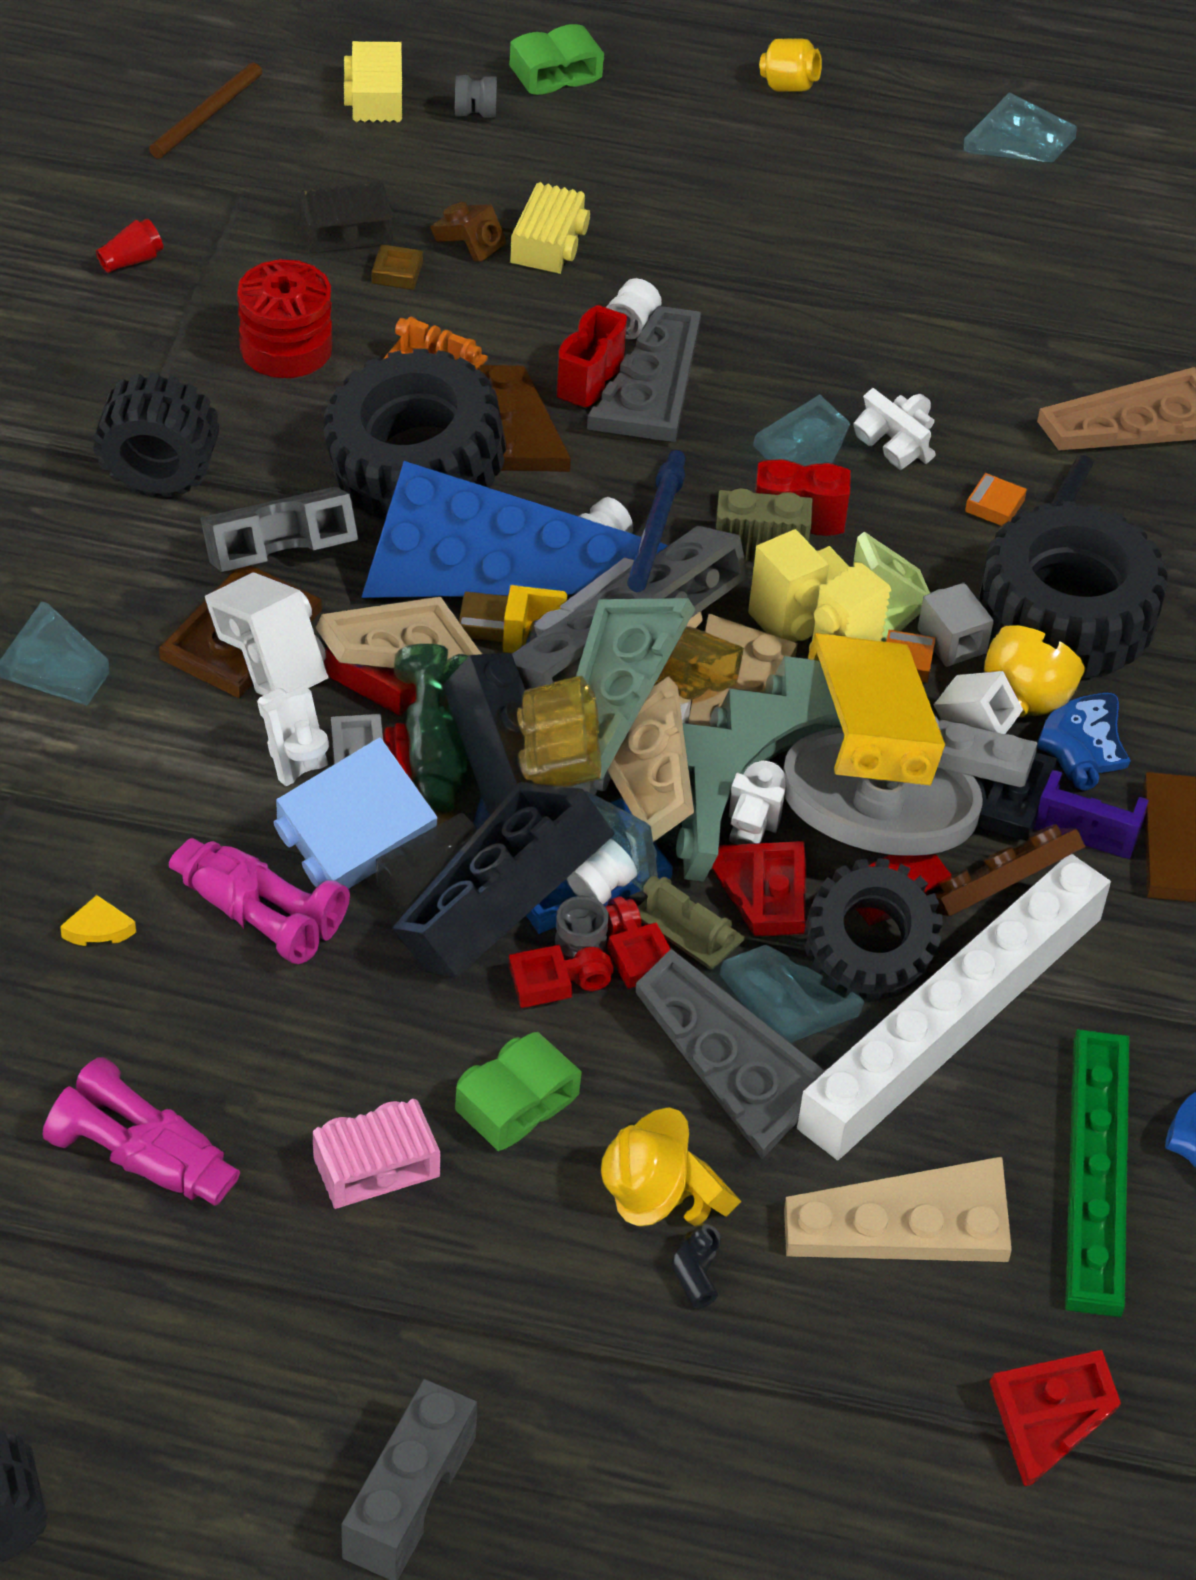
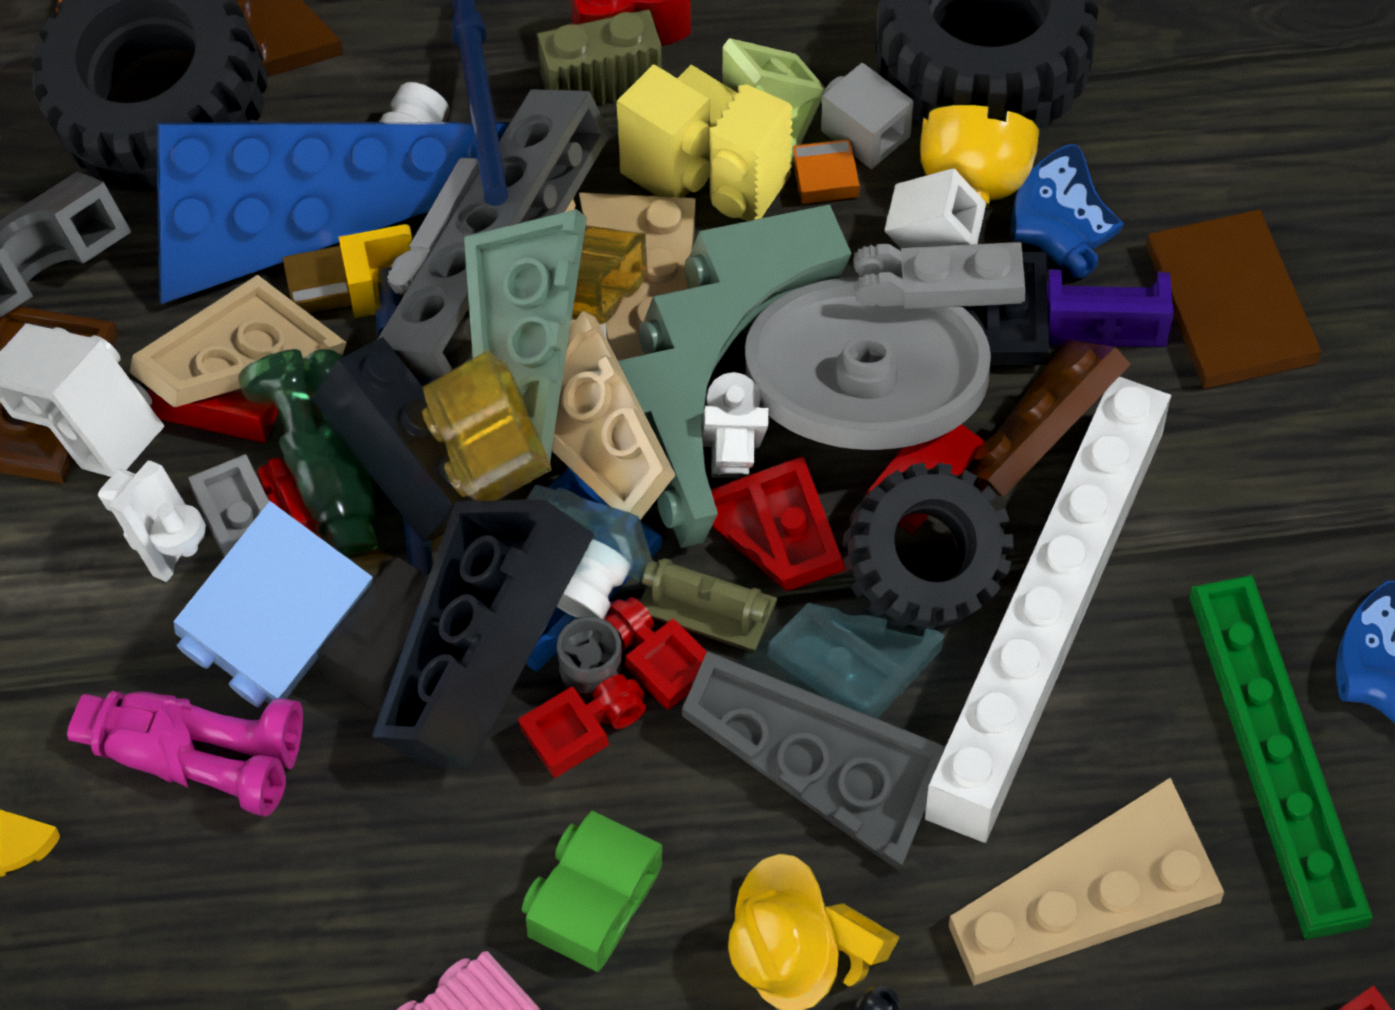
camera: 15 degrees left, 10 degrees up
yellow panel [807,633,945,786] -> none

